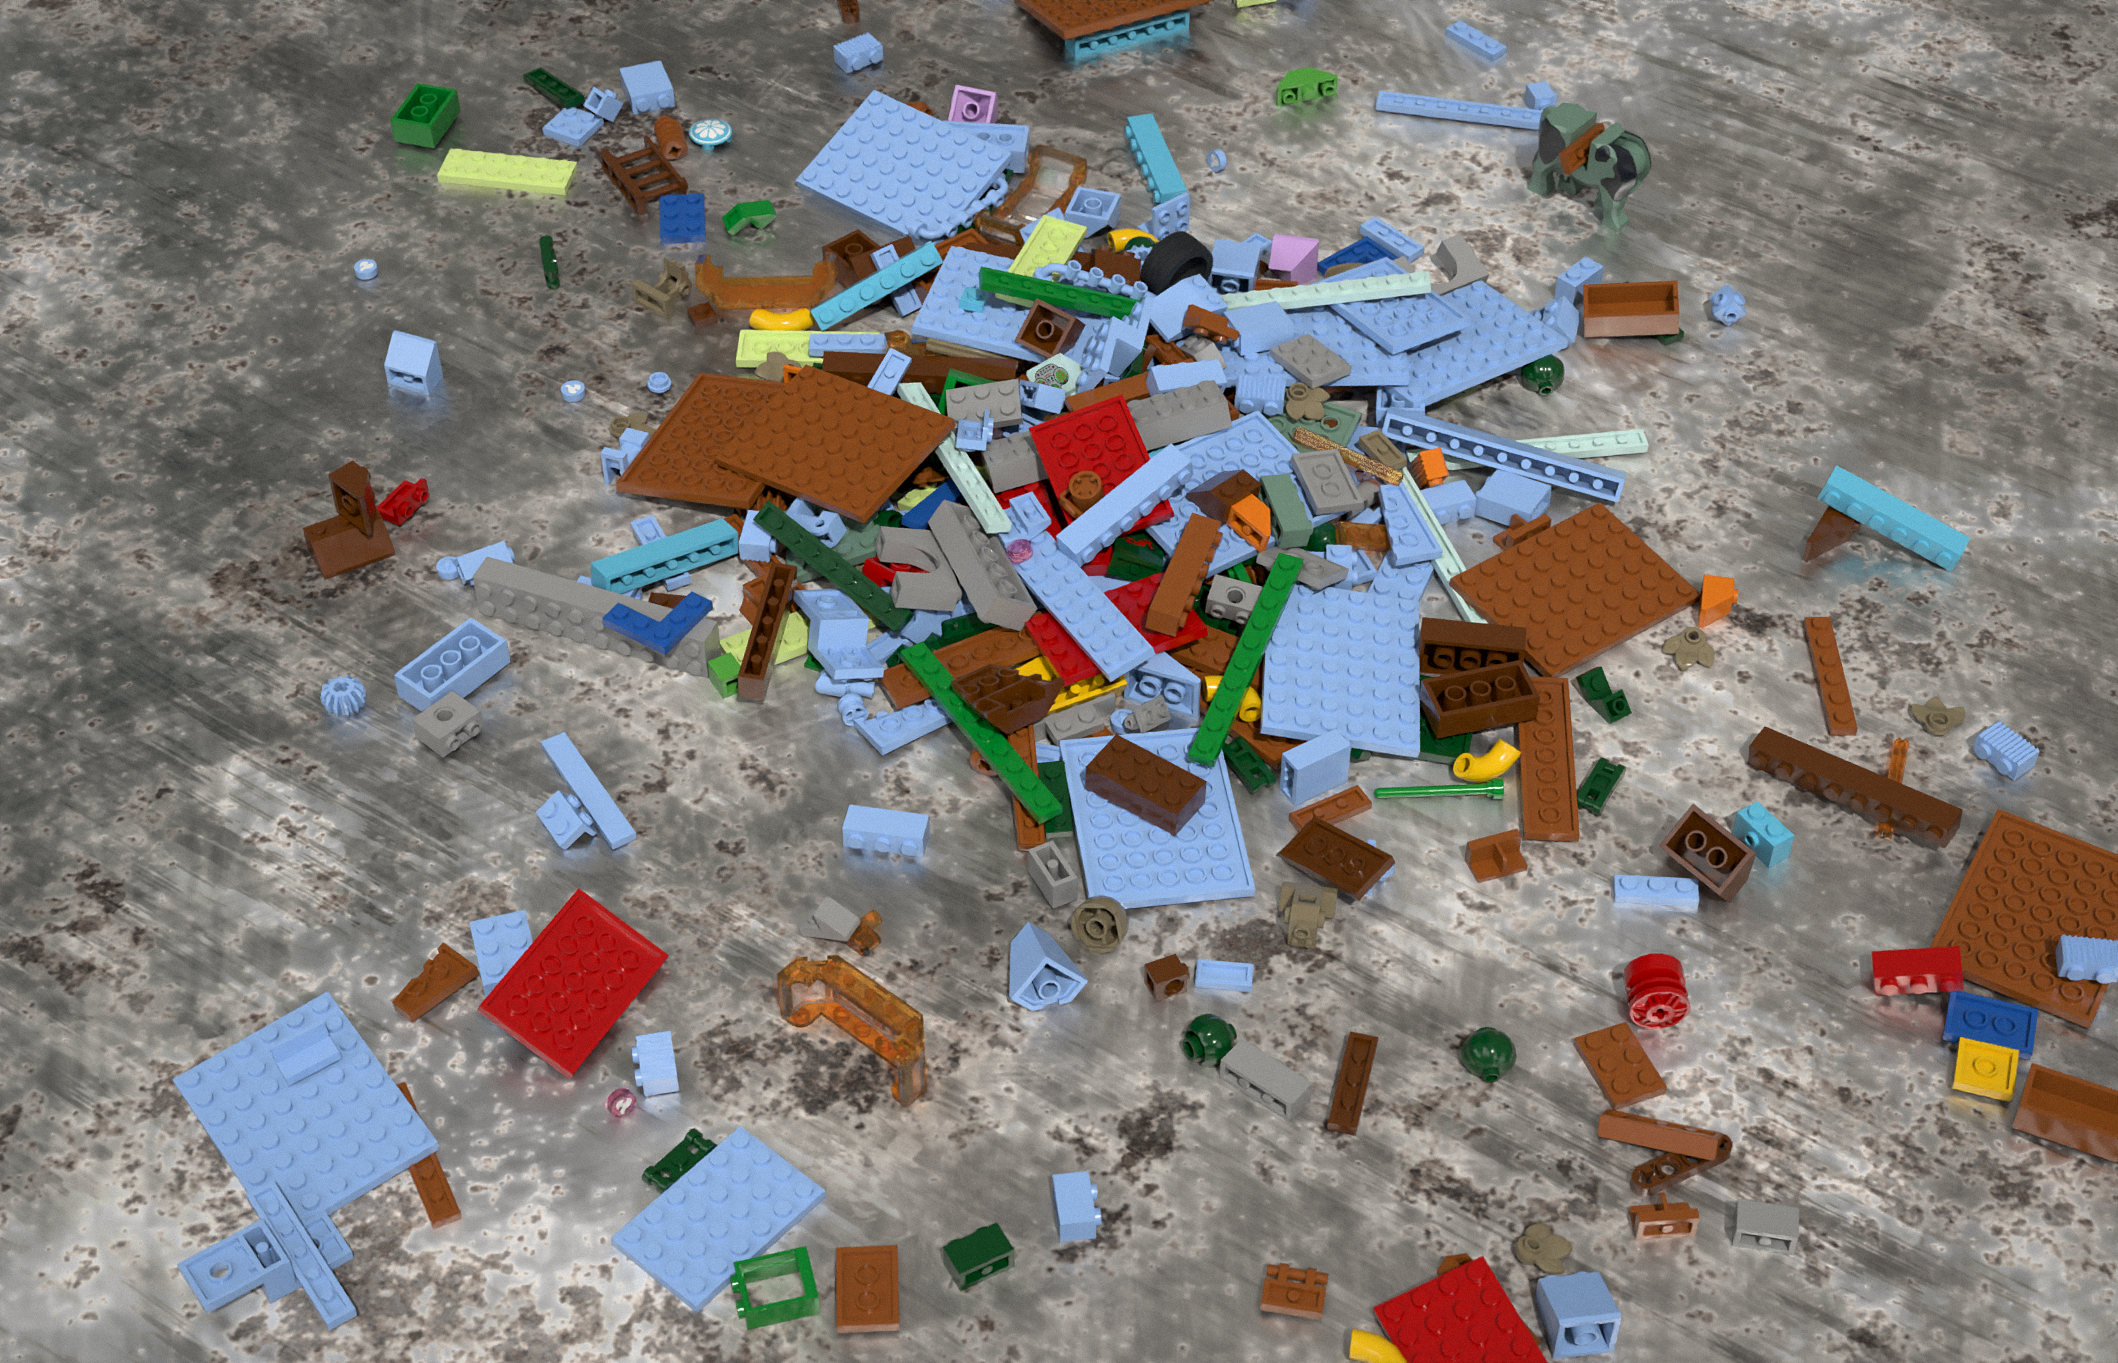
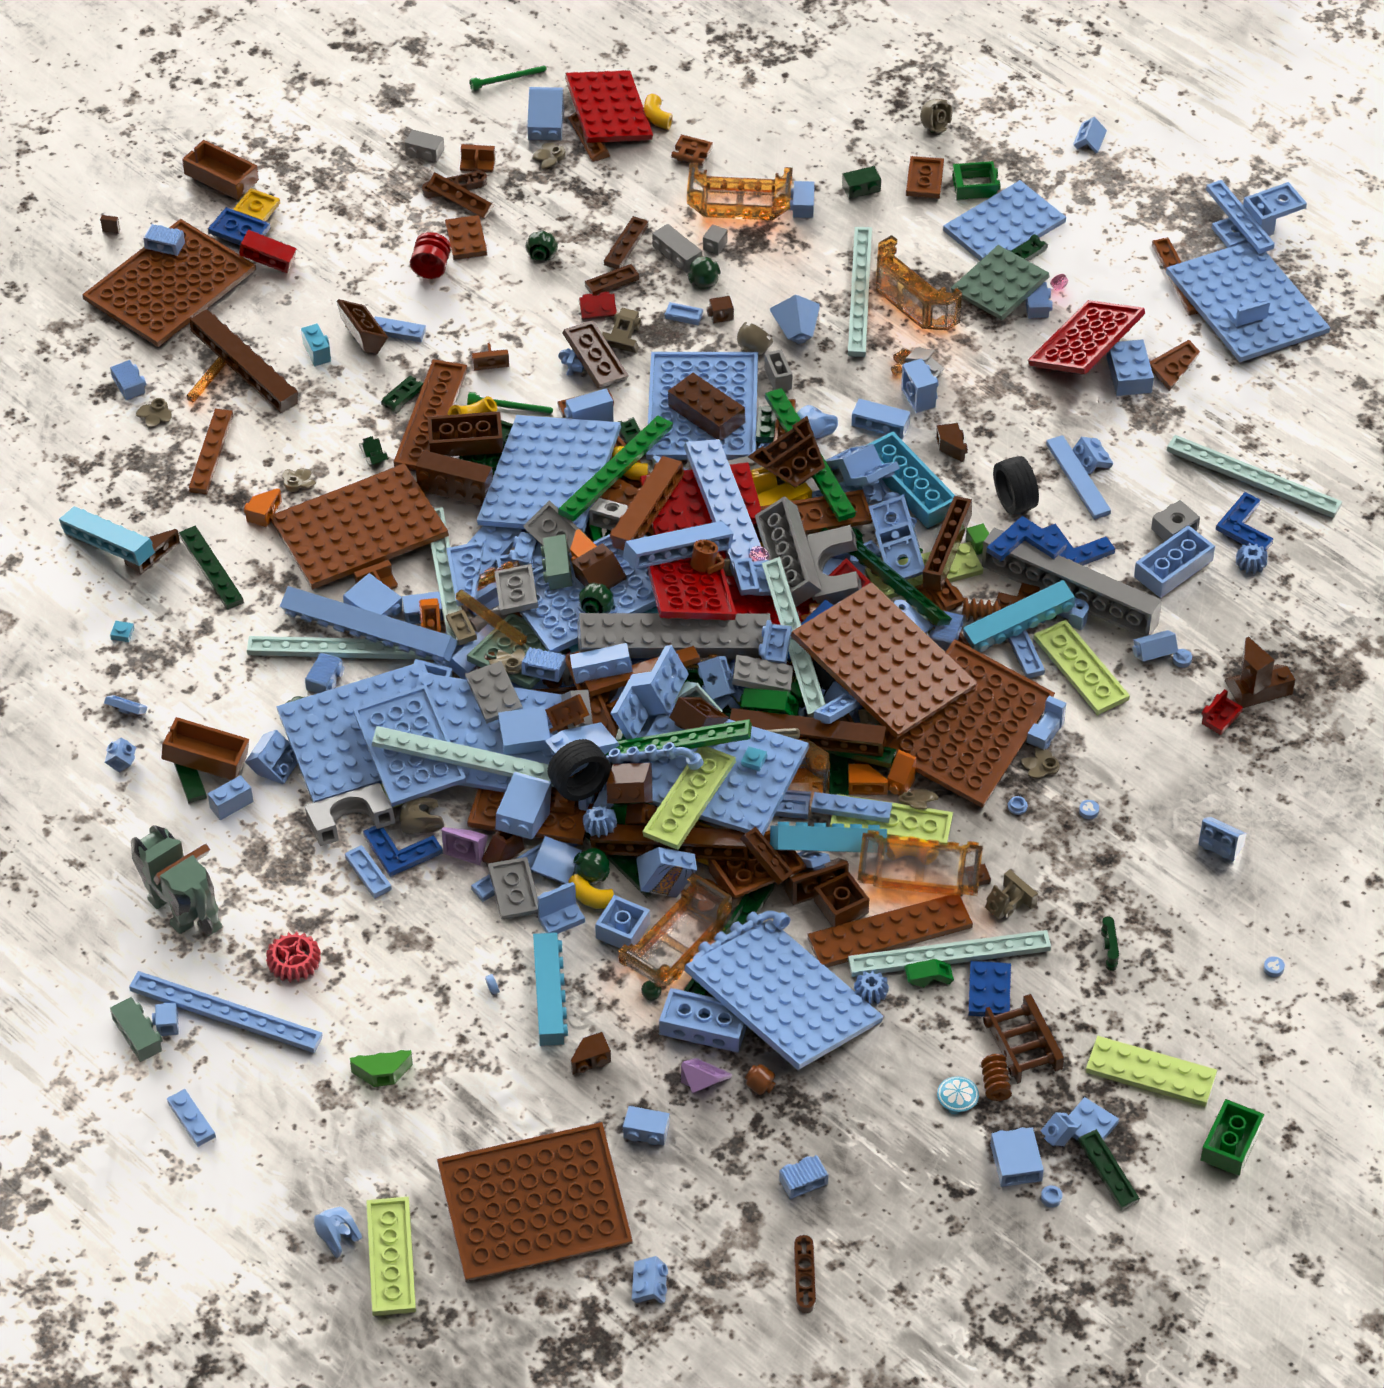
camera: 170 degrees left, 5 degrees up
none -> light blue plate [104,695,148,714]
none -> medium azure plate [110,621,134,642]
none -> sand green brick [110,997,163,1062]
none -> dark green plate [179,525,244,610]
none -> coral gear [266,931,321,983]
none -> light blue brick [305,653,344,694]
none -> light grey plate [488,857,538,920]
none -> reddish brown slope [571,1032,611,1075]
none -> red bracket [579,292,617,319]
none -> dark green plant [579,583,614,613]
none -> reddish brown plate [585,264,639,296]
none -> light blue brick [623,1106,670,1145]
none -> clear orange windscreen [687,163,793,220]
none -> light grey brick [703,224,728,255]
none -> reddish brown plate [740,827,793,885]
none -> light blue helmet [797,405,838,439]
none -> dark orange plate [808,892,973,968]
none -> light blue bracket [825,444,900,488]
none -> light aqua plate [848,227,872,357]
none -> light aqua plate [848,930,1051,977]
none -> light blue gear [854,970,889,1005]
none -> medium azure brick [867,432,955,529]
none -> light blue brick [901,358,939,413]
none -> reddish brown slope [936,423,968,462]
none -> sand green plate [951,245,1050,321]
none -> dark orange piece [962,597,1001,622]
none -> black tyre [993,456,1039,514]
none -> yellowish green plate [1034,619,1130,715]
none -> light blue tile [1041,1185,1062,1208]
none -> blue plate [1042,523,1115,566]
none -> light aqua plate [1167,435,1342,518]
none -> blue plate [1216,492,1274,551]

